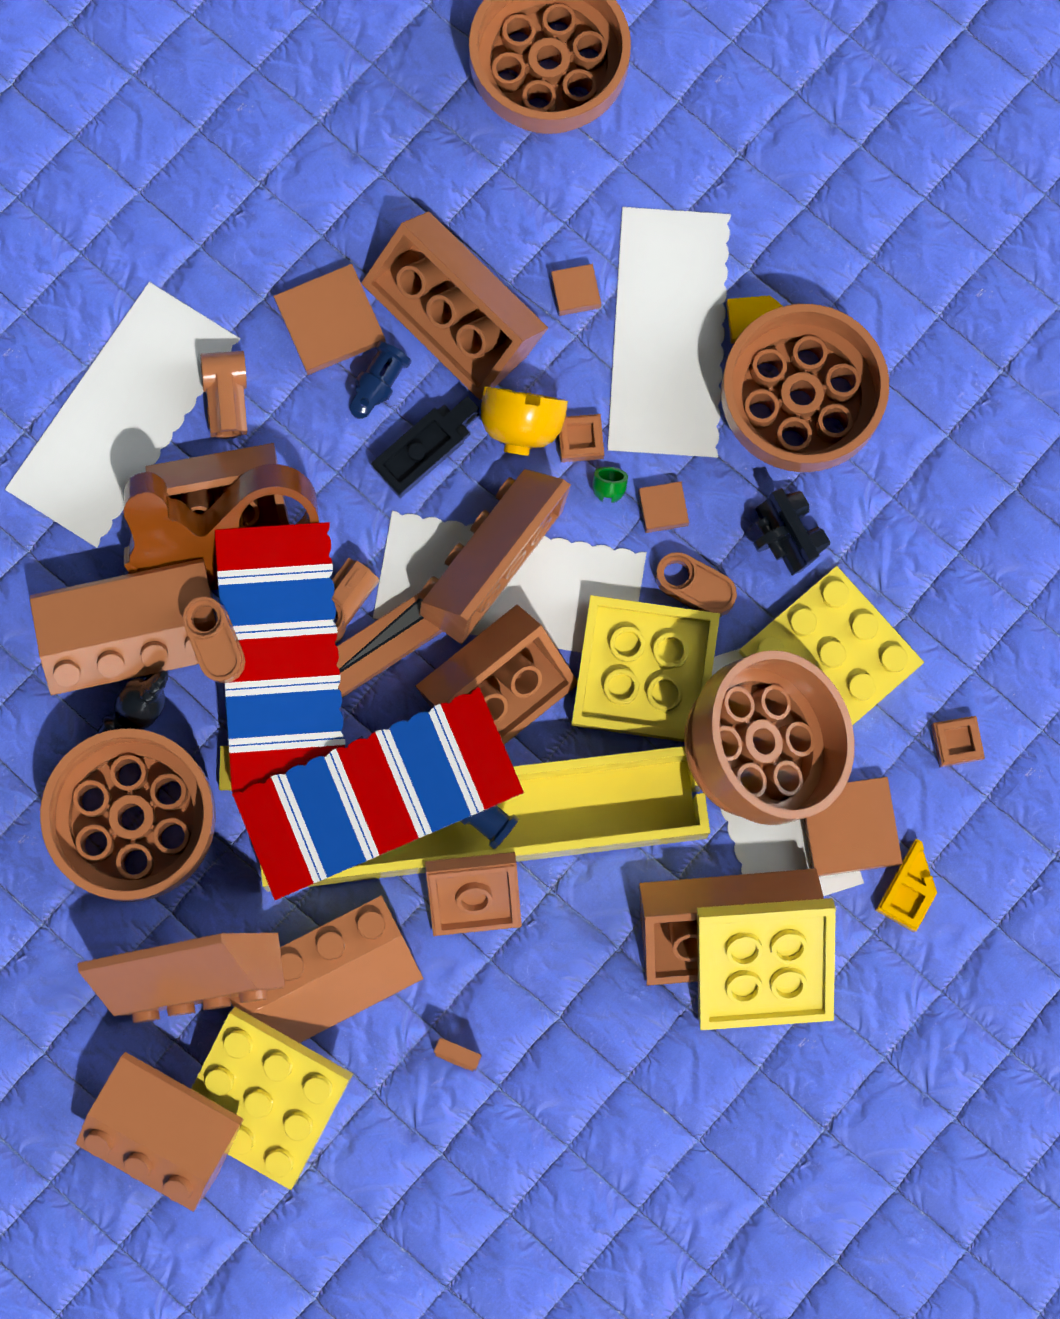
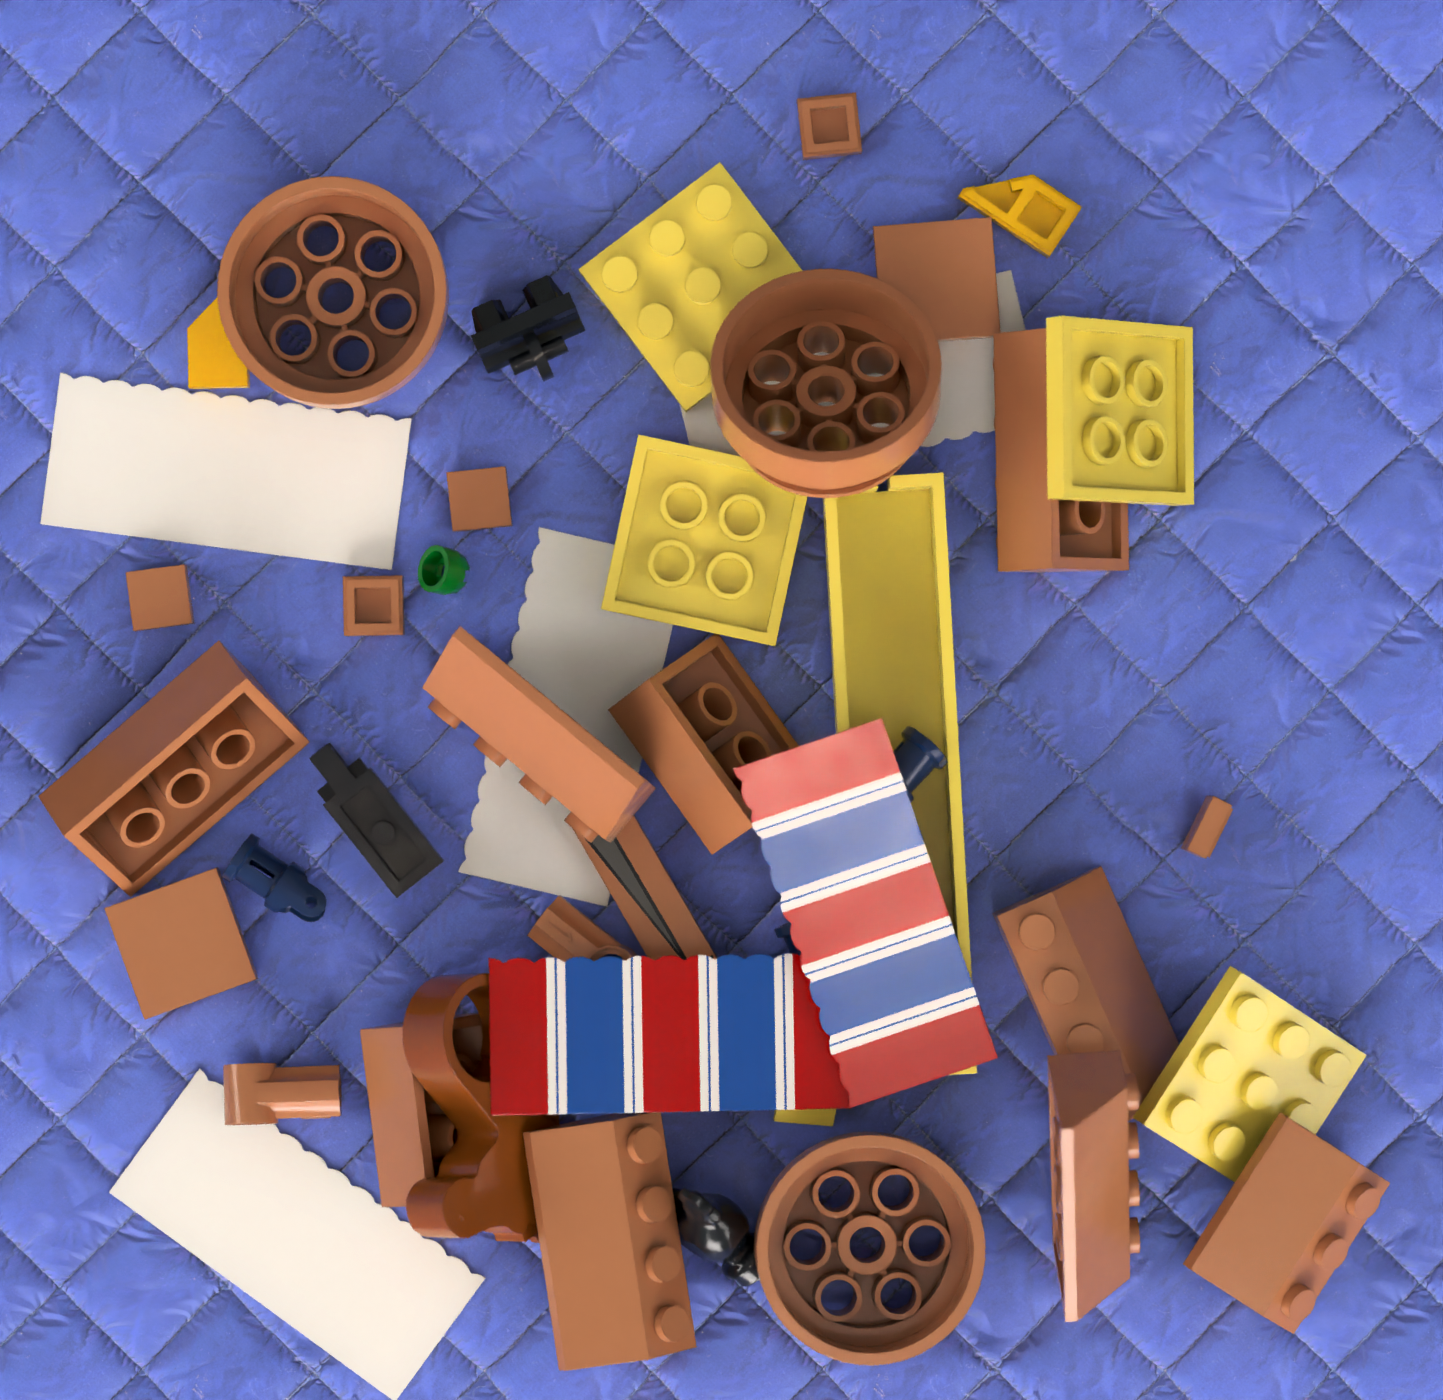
camera: 85 degrees left, 10 degrees up
nougat piece [182,597,245,683] -> none
nougat tile [425,852,522,936] -> none
yellow cylinder [481,387,568,456] -> none
nougat piece [655,552,737,617] -> none

